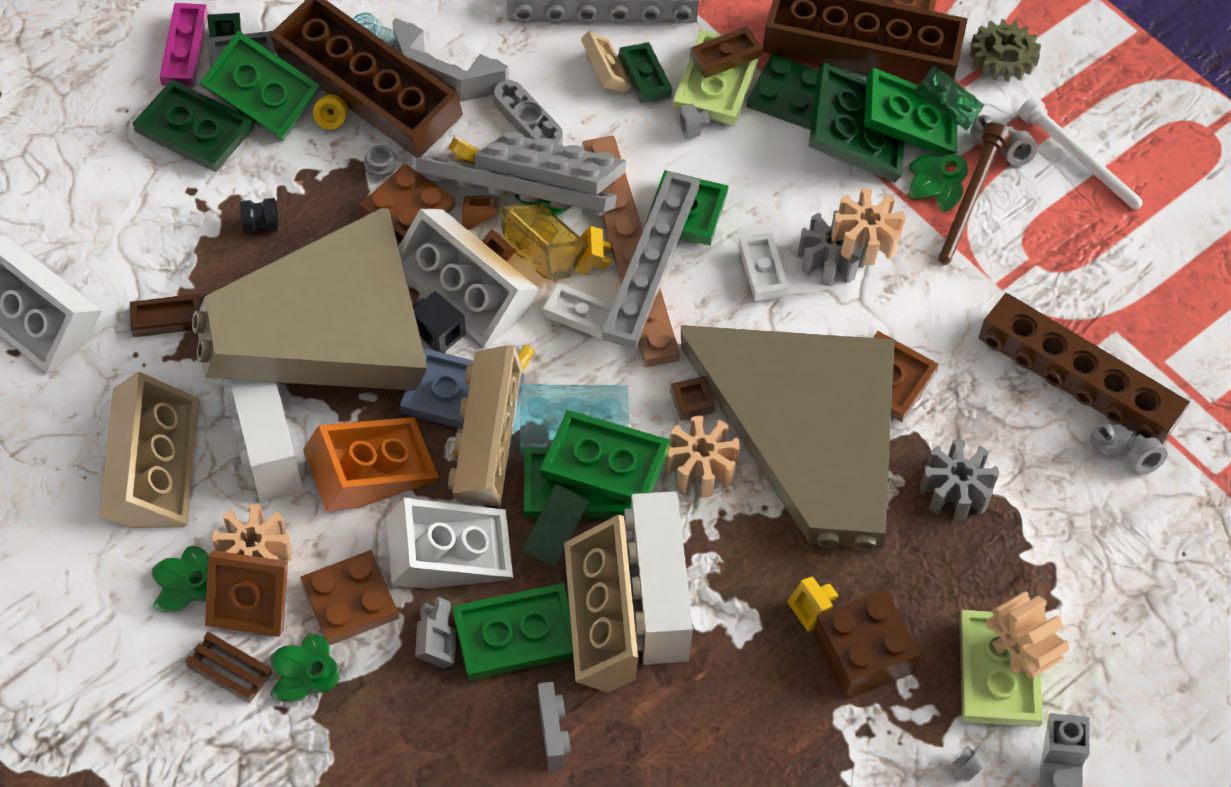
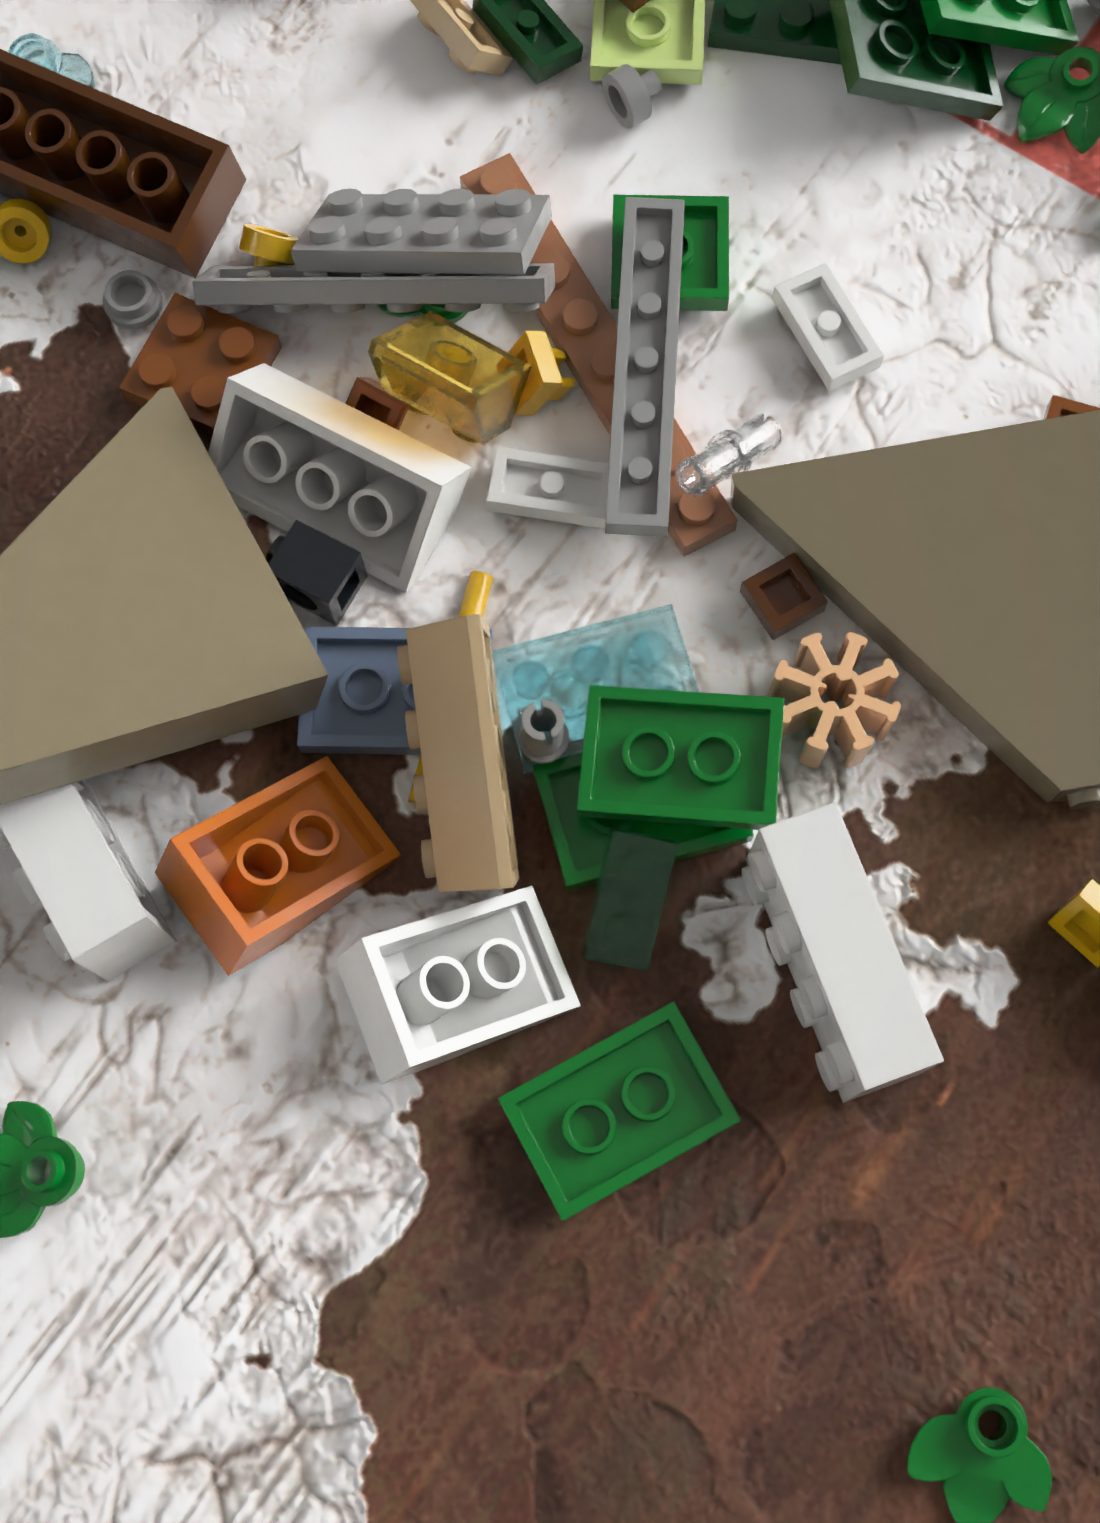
camera: 10 degrees left, 15 degrees up
reddish brown tile [185,631,272,704] -> none
dark orange plate [205,550,288,637] -> none
light nougat gear [212,504,293,561] -> none
green plate [270,633,339,702] -> none
dark orange plate [300,550,399,645] -> none
light grey slope [392,18,509,101] -> none
light grey plate [415,597,456,669] -> none
dark orange slope [462,196,498,230] -> none
light grey beam [494,80,563,146] -> none
light grey plate [538,682,571,771] -> none
tan slope [564,515,638,693] -> none
light grey gear [797,210,865,286] -> none
light nougat gear [831,188,905,265] -> none
none -> light grey pin [518,699,570,764]
none -> clear pin [675,414,782,497]

